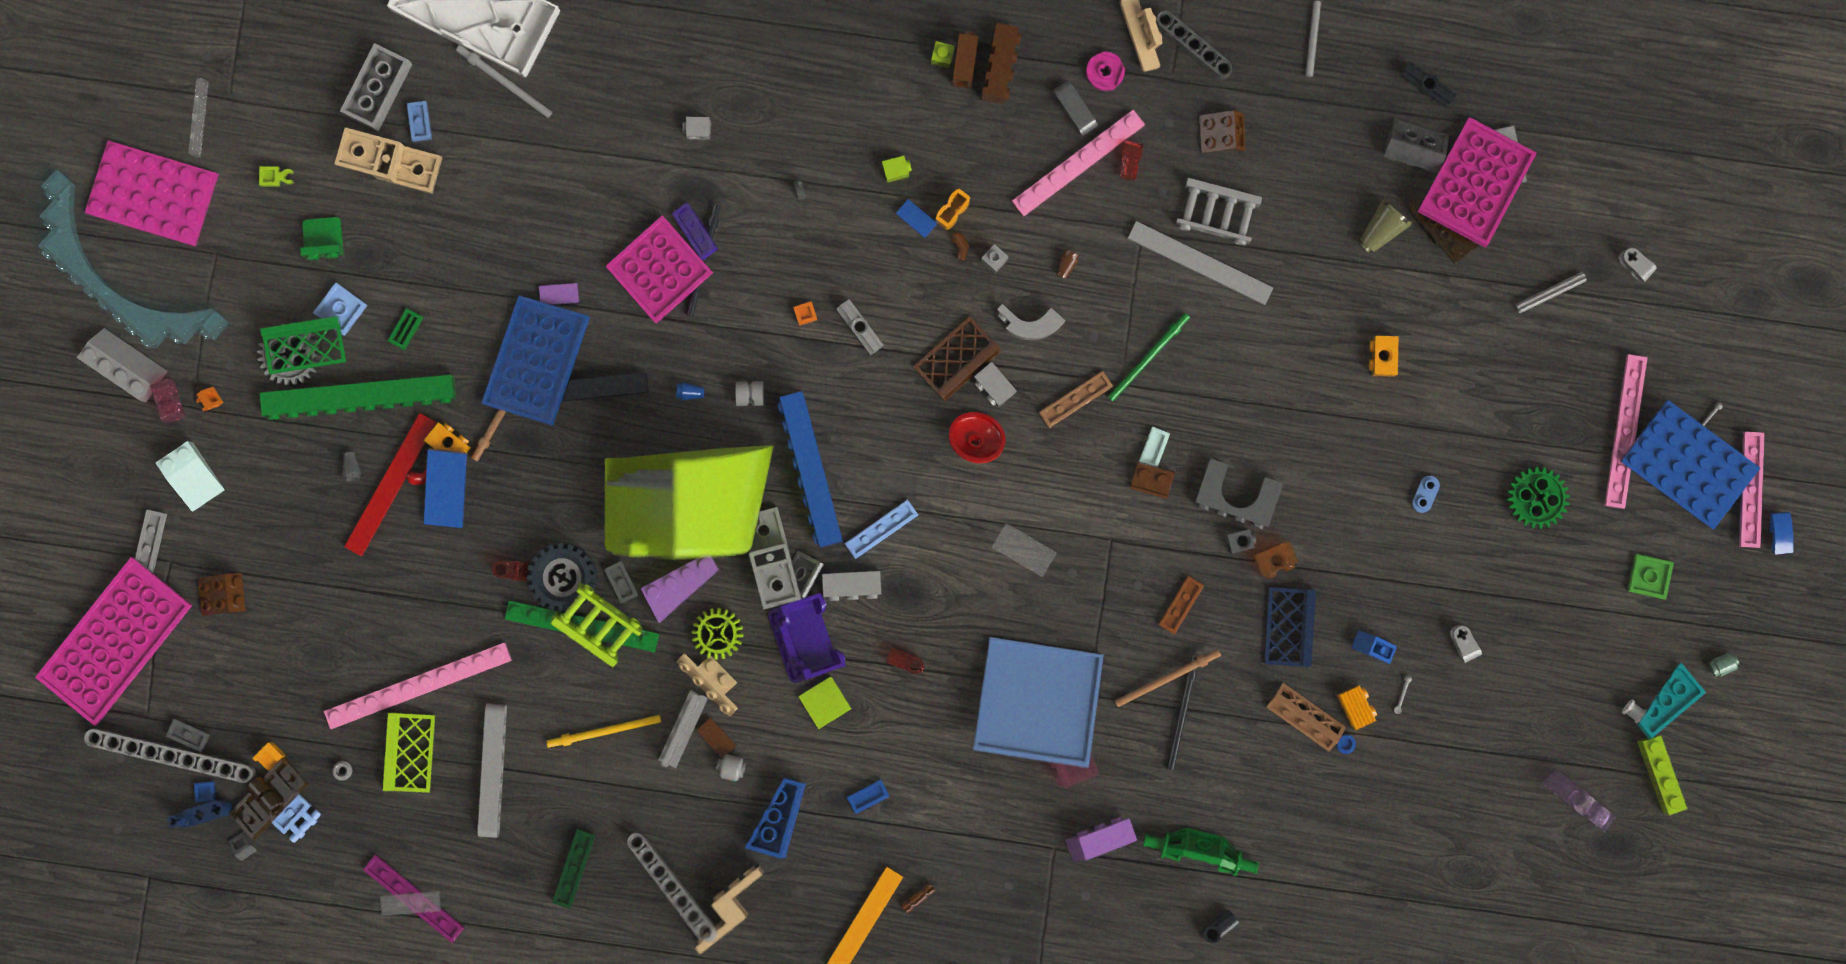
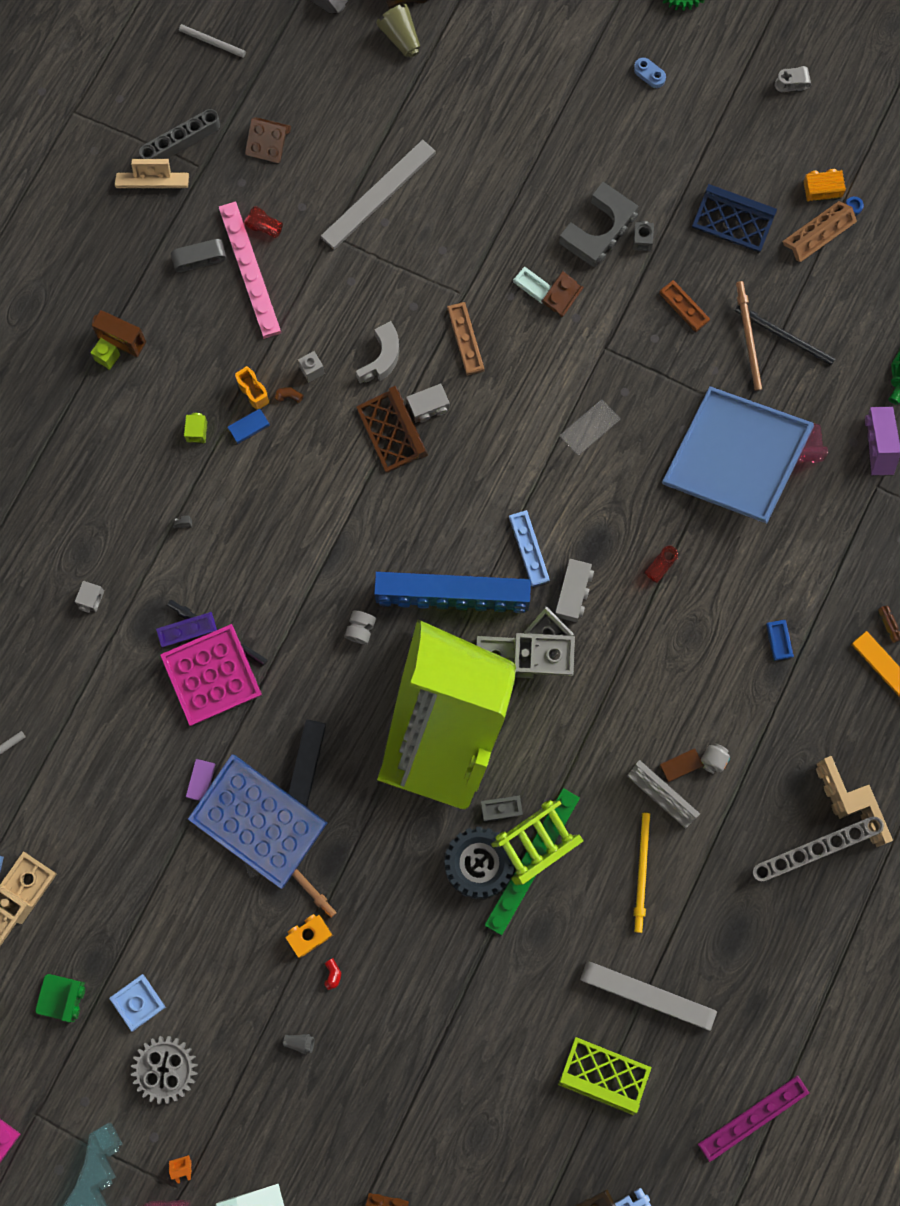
camera: 70 degrees left, 10 degrees down
green fence [260,316,347,375] -> none
green brick [260,375,456,420] -> none
bright pink plate [324,643,512,729] -> none
light grey plate [333,761,352,780] -> none
red tile [344,413,437,556] -> none
clear tile [381,891,441,916] -> none
green tile [387,308,424,350] -> none
blue tile [424,449,467,528] -> none
clear red piece [492,561,530,581] -> none
dark green plate [552,829,596,909] -> none
medium lavender wedge [641,556,719,623] -> none
blue cone [676,382,704,401] -> none
tan bracket [677,654,738,717] -> none
lime gear [691,608,744,660] -> none
blue wedge [745,778,806,859] -> none
dark purple windscreen [768,593,846,684] -> none
orange plate [793,301,817,326] -> none
lime tile [799,677,851,729] -> none
light grey piece [836,299,884,355] -> none
red dish [948,412,1006,463] -> none
reddish brown wedge [981,23,1022,105] -> none
reddish brown cone [1056,249,1079,279] -> none
dark pink plate [1086,52,1125,91] -> none
green bar [1108,313,1190,402] -> none
light grey fence [1175,178,1262,246] -> none
clear orange brick [1252,541,1298,579] -> none
blue slope [1352,630,1397,664] -> none
light orange brick [1369,336,1399,377] -> none
light grey hinge [1394,675,1412,714] -> none

